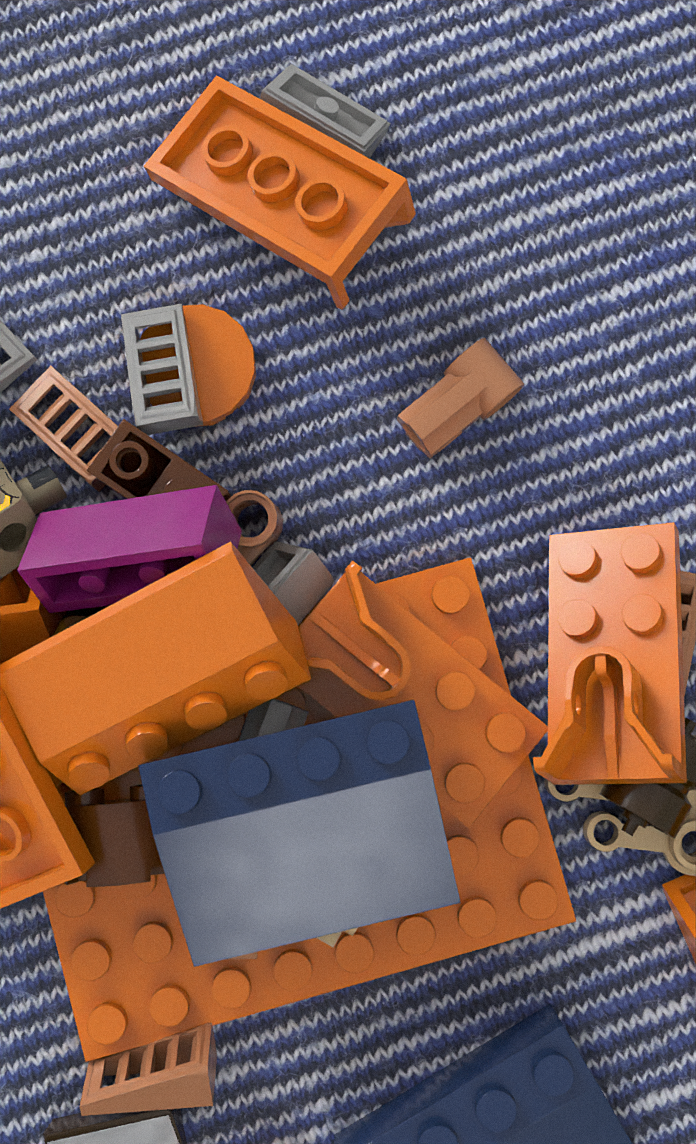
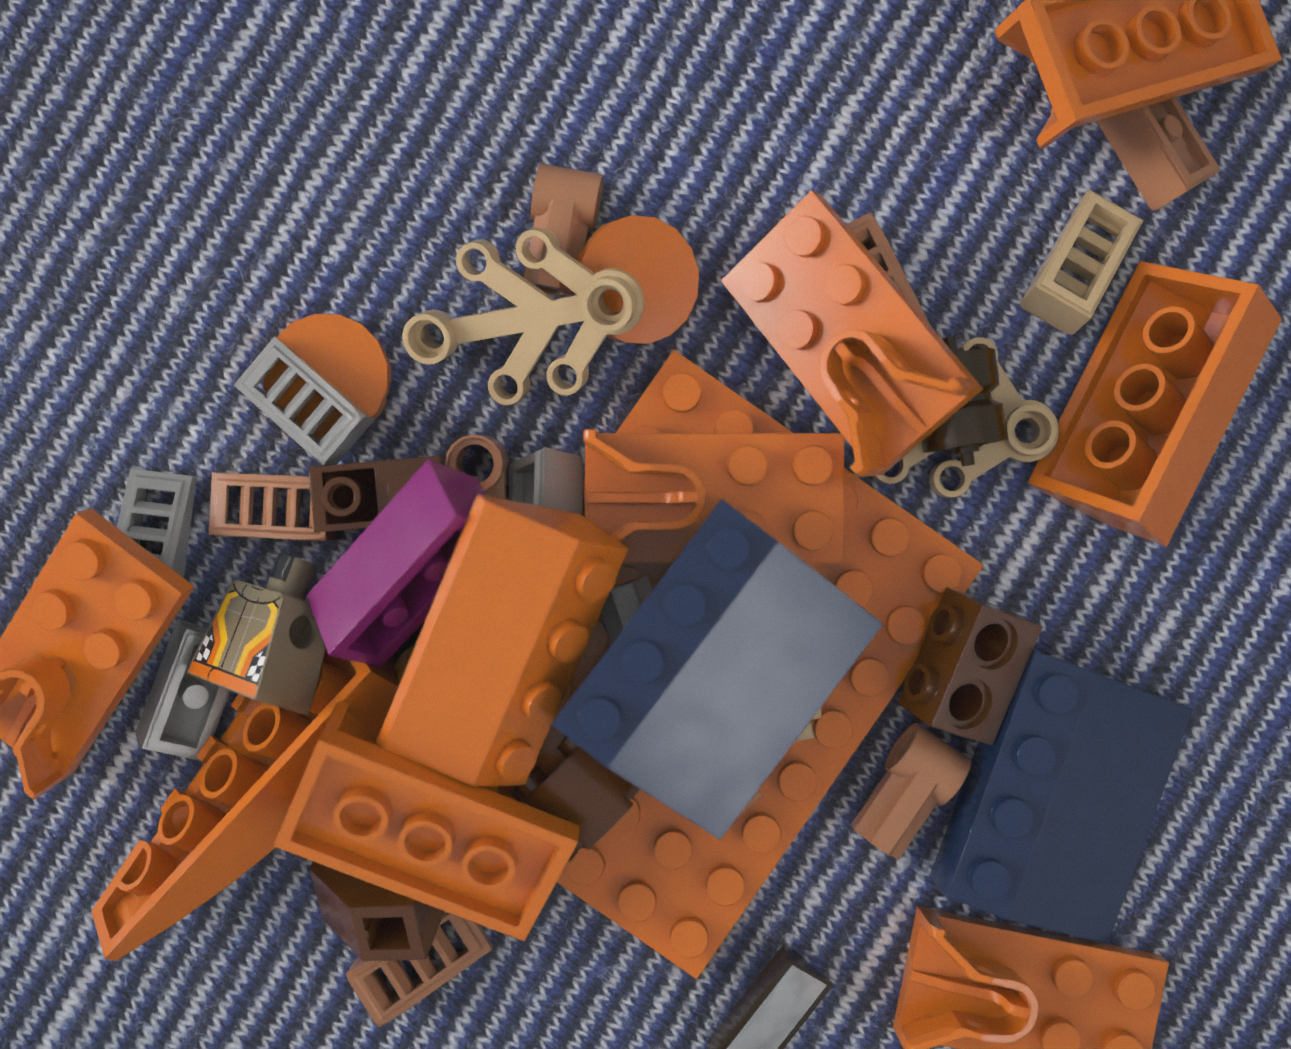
camera: 40 degrees left, 5 degrees up
nougat slope [79,1023,217,1116] -> none
orange plate [144,75,416,310] -> none
light grey slope [260,64,390,158] -> none
none -> tan plant [402,227,645,405]
none -> orange tile [575,215,699,344]
none -> nougat piece [851,723,971,860]
none -> reddish brown brick [898,587,1043,745]

